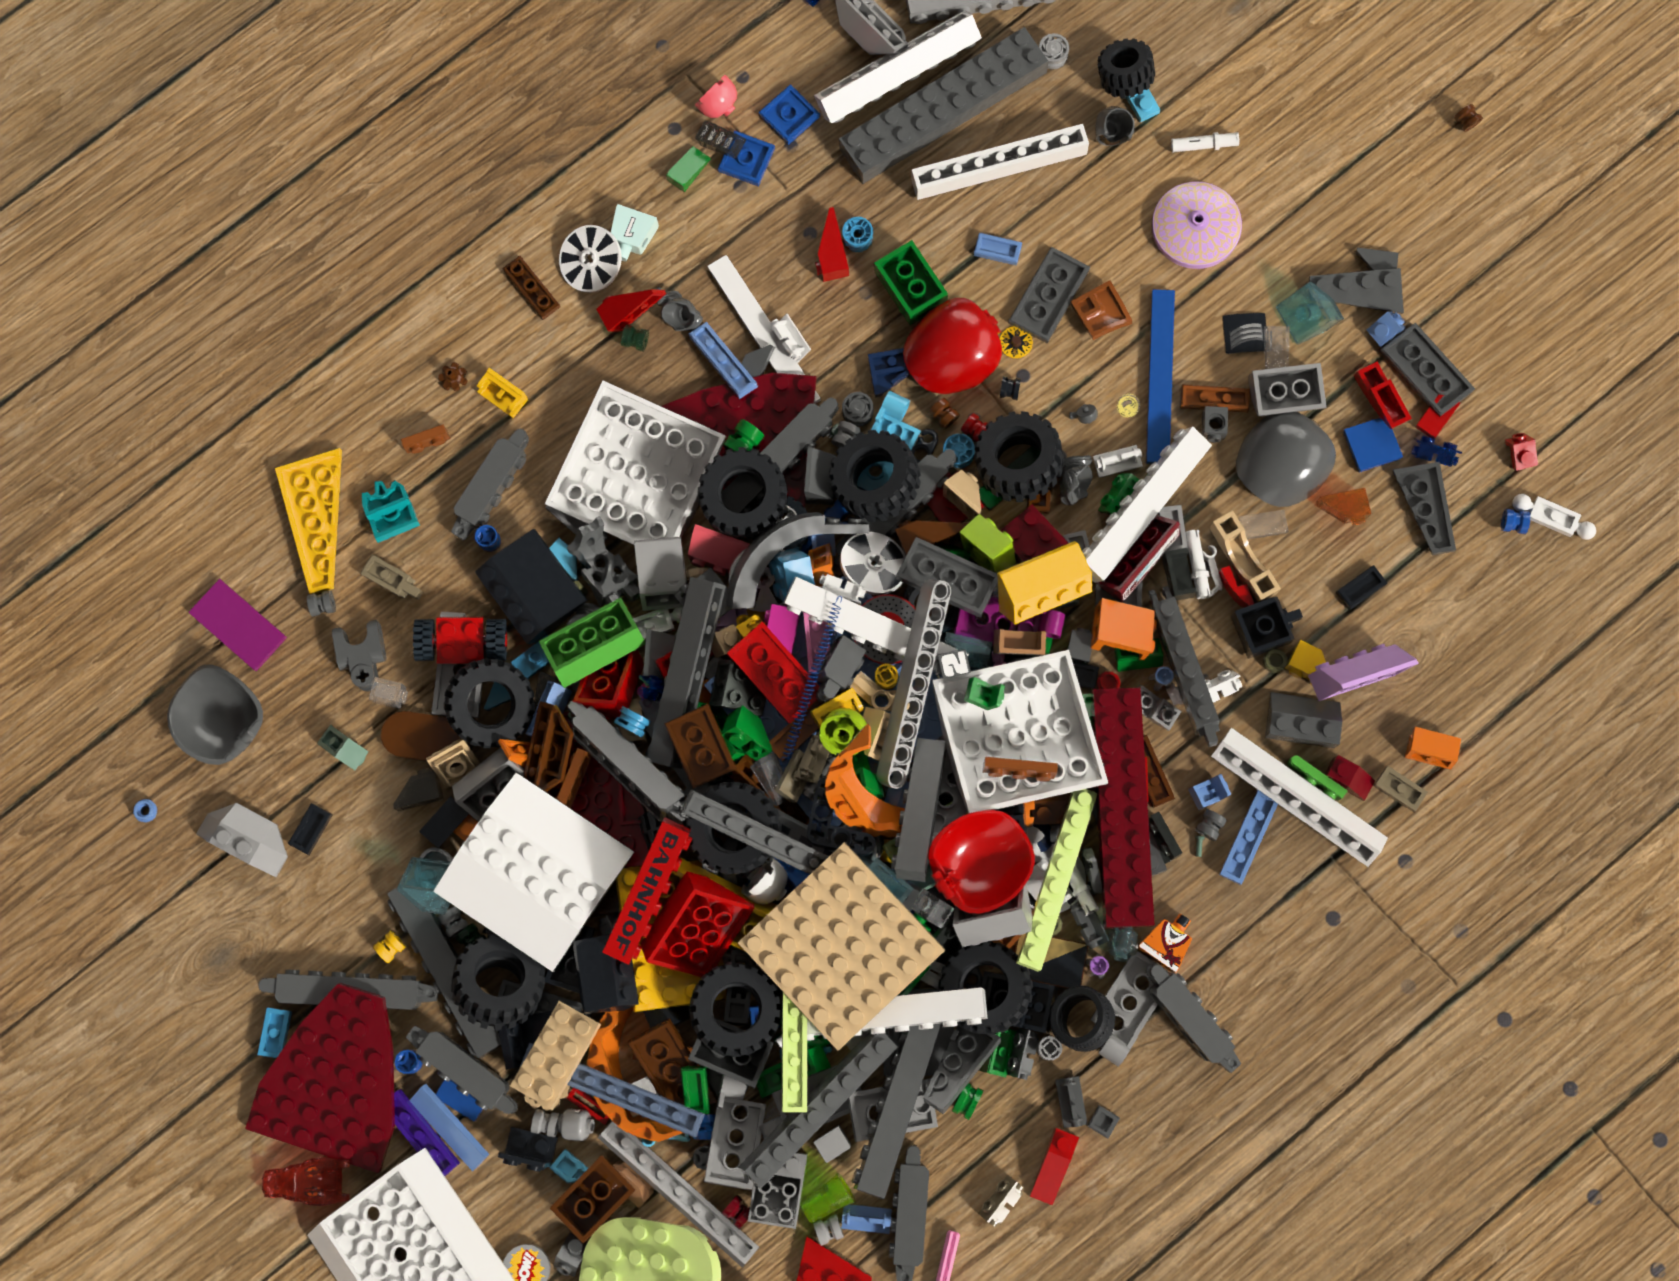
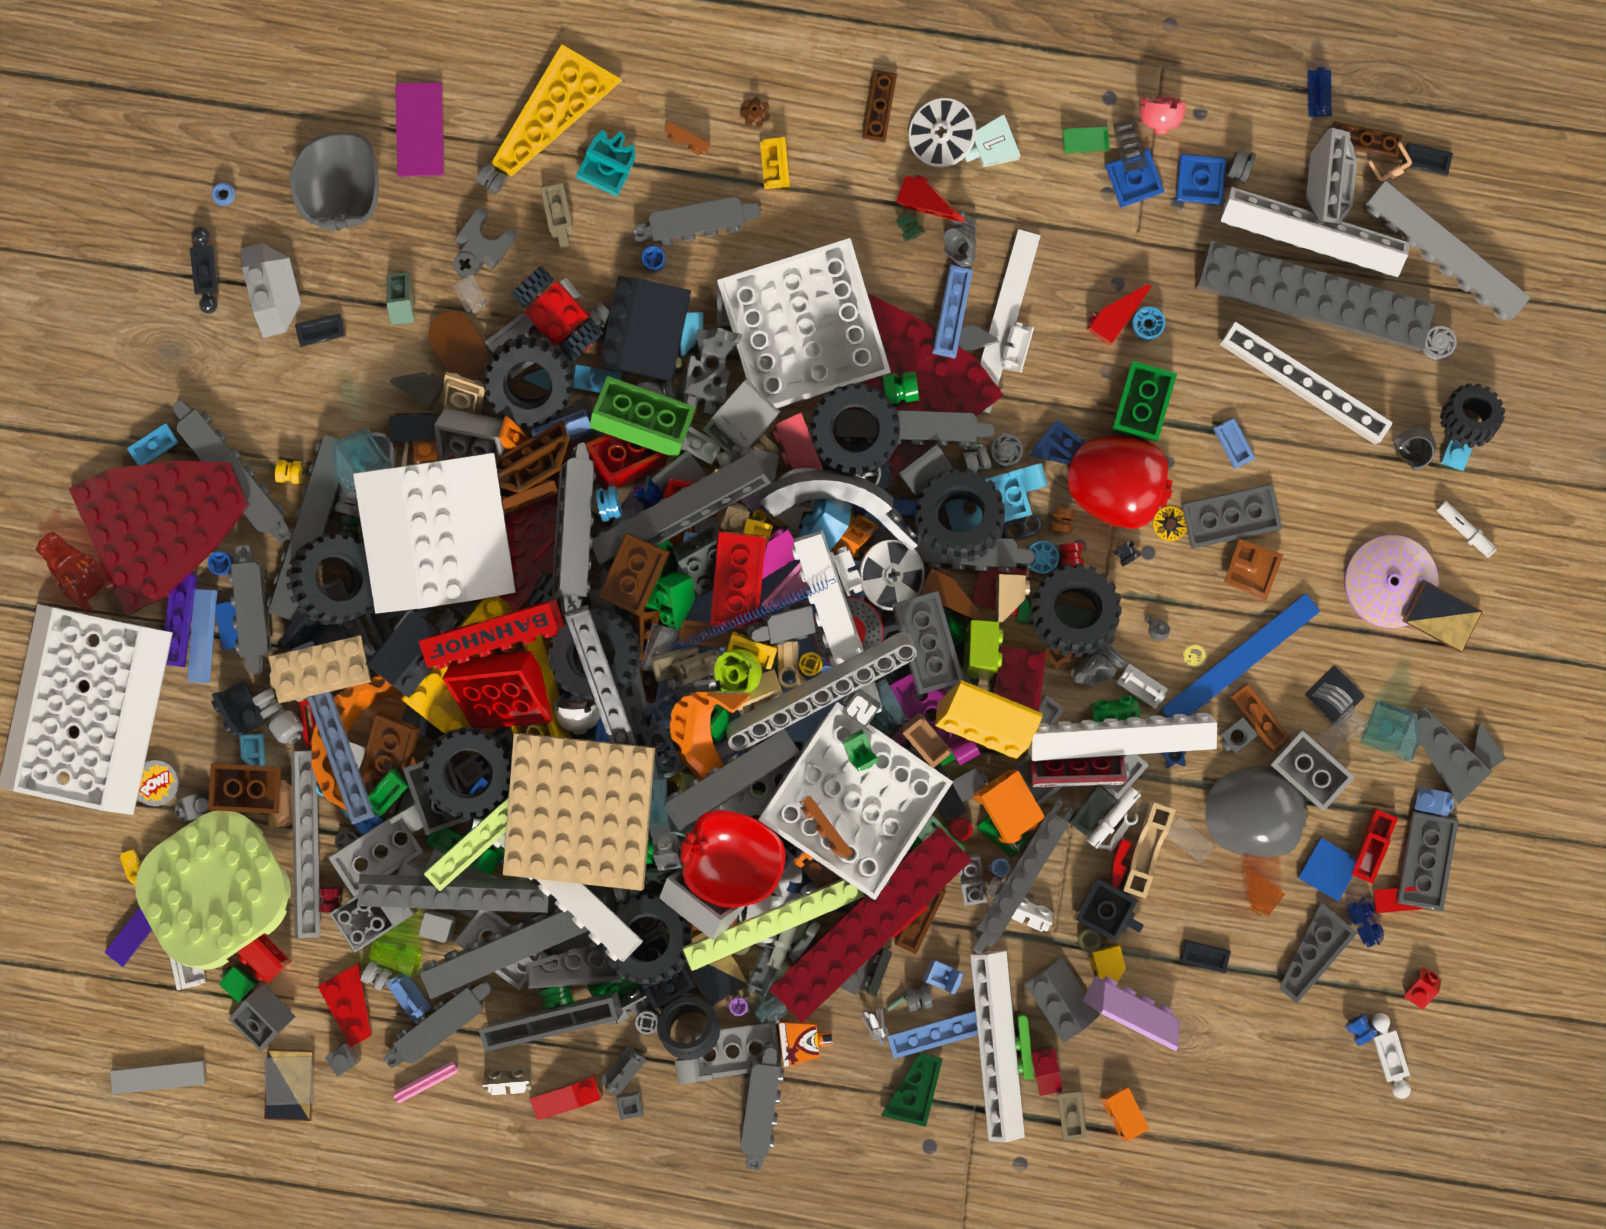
camera: 45 degrees right, 10 degrees up
none -> black plate [189,226,219,314]
none -> dark grey brick [479,991,623,1052]
none -> dark grey wheel [587,301,610,330]
none -> flat silver piece [860,1008,888,1044]
none -> dark green wing [881,1052,943,1127]
none -> dark blue plate [1159,751,1187,769]
none -> dark grey wheel [1227,147,1256,184]
none -> tile [1402,580,1483,653]

